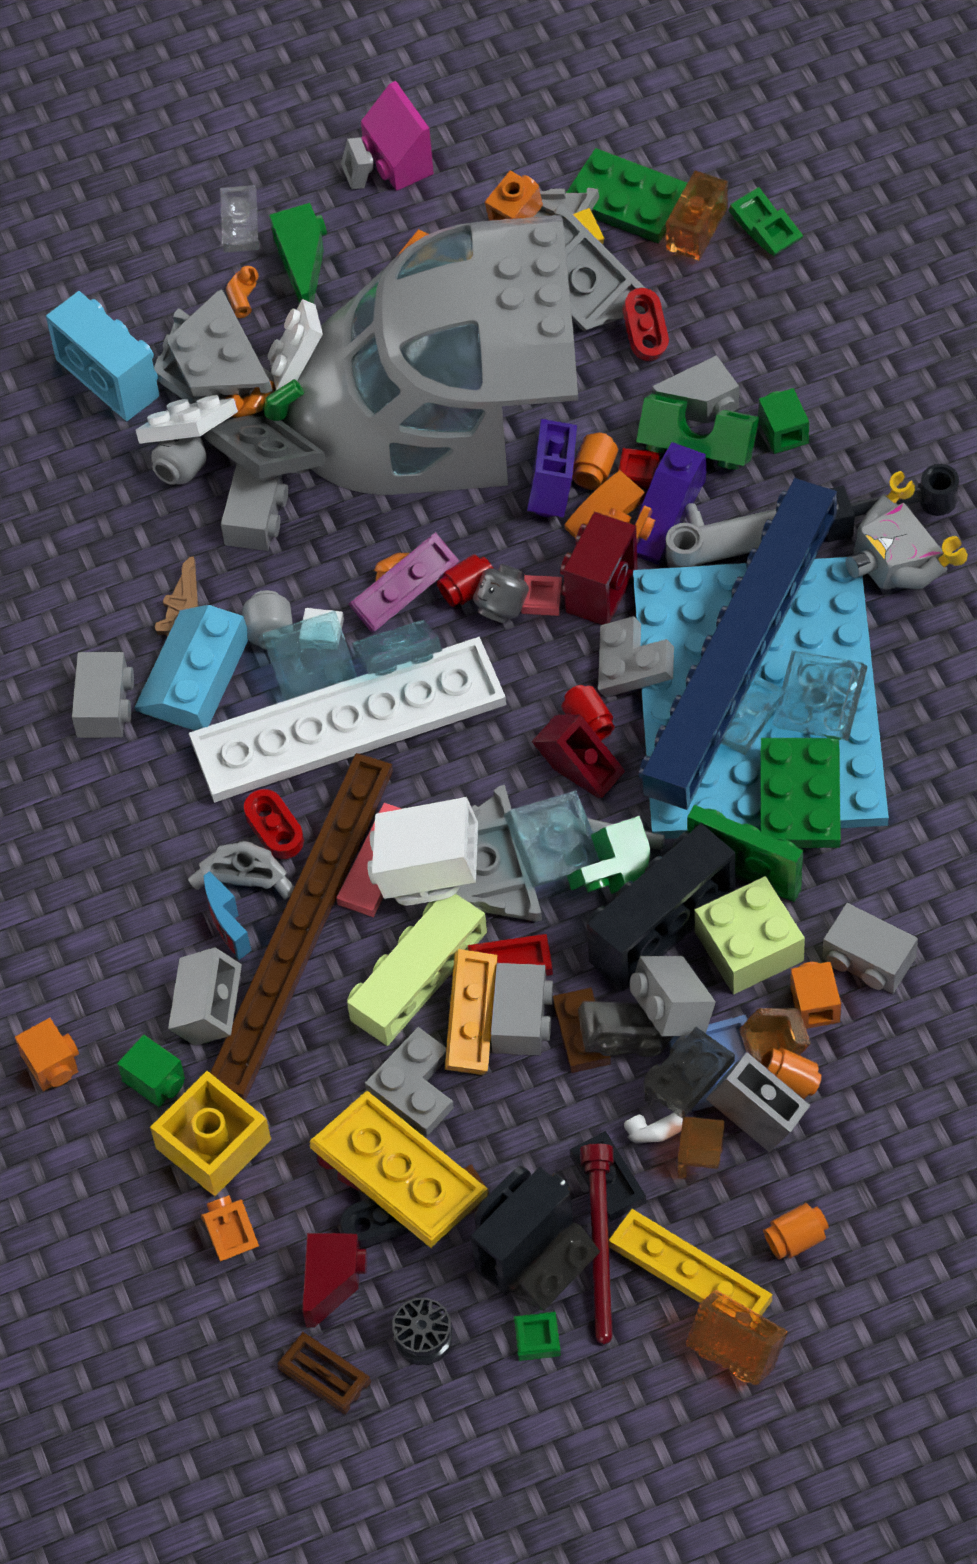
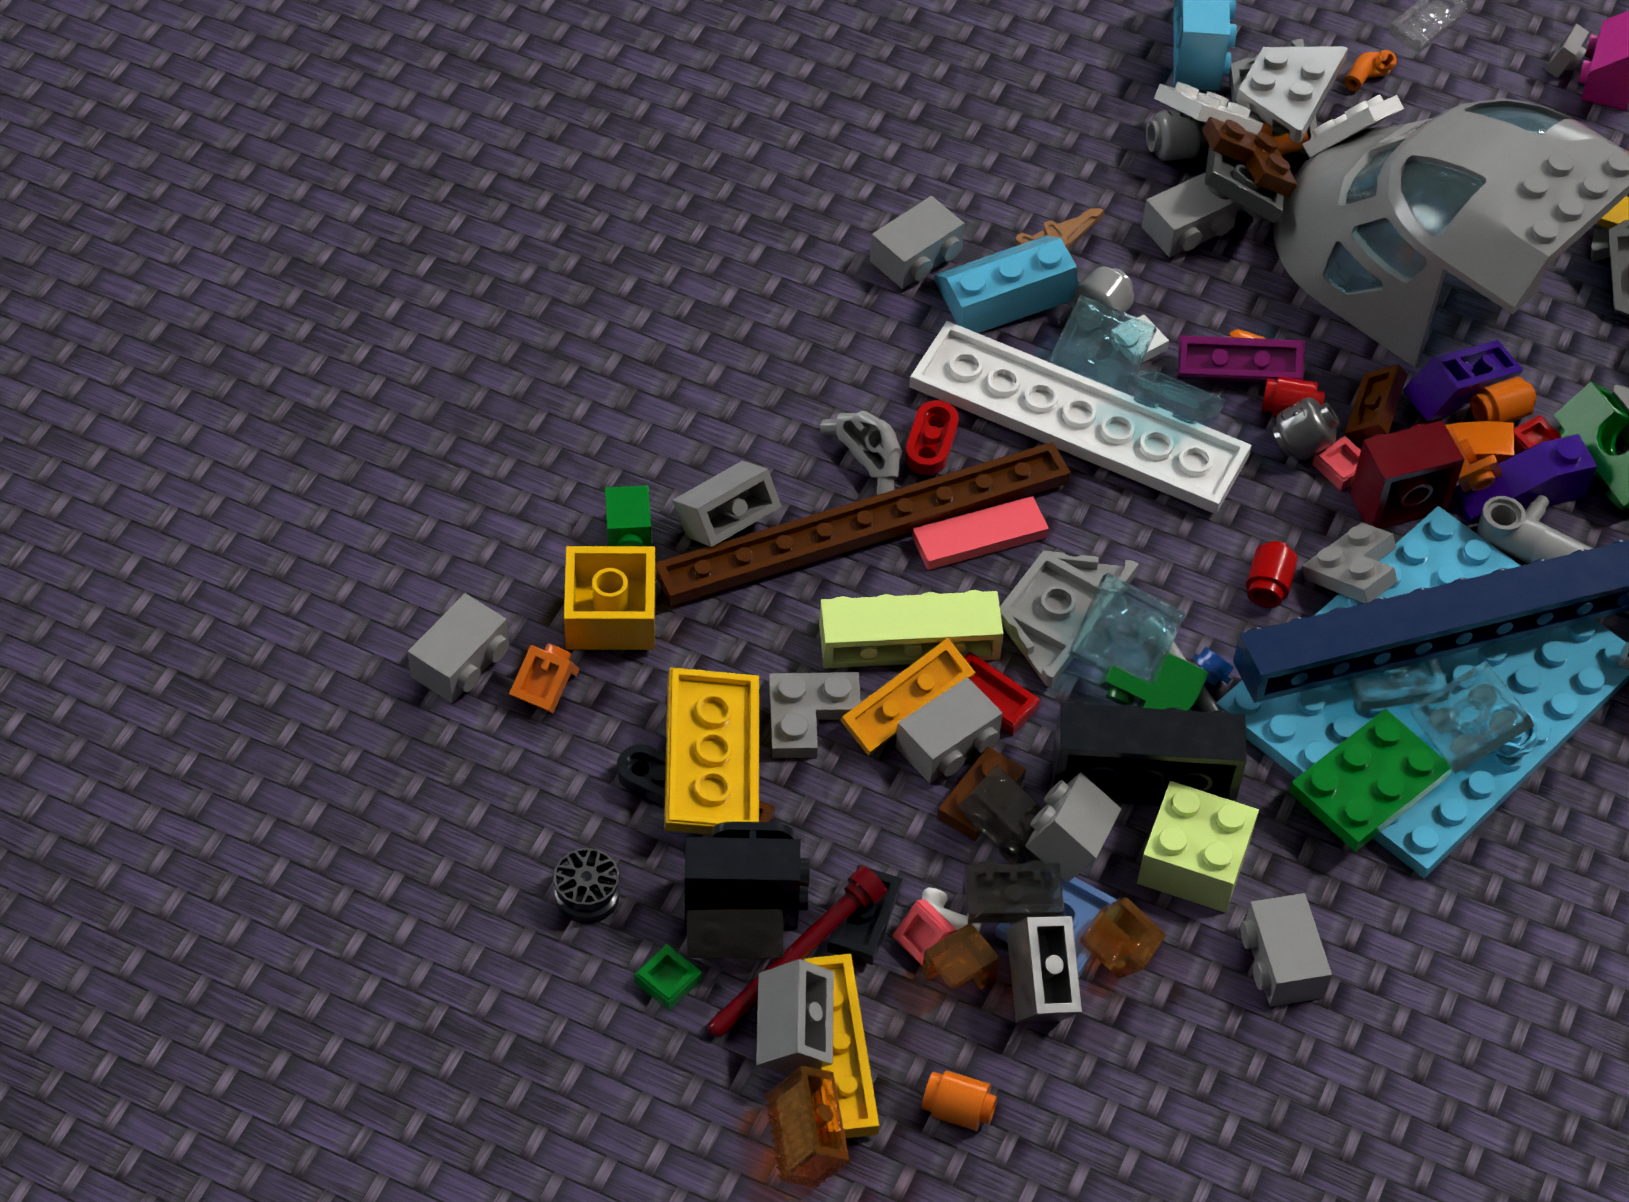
camera: 40 degrees right, 5 degrees down
orange brick [15,1018,79,1091] -> none
dark azure slope [204,871,251,960] -> none
green arm [264,379,304,421] -> none
green slope [269,203,327,304] -> none
reddish brown tile [277,1332,371,1415] -> none
dark red slope [303,1233,367,1328] -> none
white brick [368,797,478,906] -> none
dark red slope [532,714,625,798] -> none
green plate [687,805,803,902] -> none
orange brick [760,1047,821,1099] -> none
orange brick [790,962,841,1030] -> none
none -> light grey brick [407,593,509,704]
none -> light grey brick [756,959,834,1077]
none -> coral tile [892,899,957,967]
none -> blue plate [1192,647,1235,686]
none -> reddish brown plate [1202,117,1297,197]
none -> reddish brown plate [1344,364,1408,444]

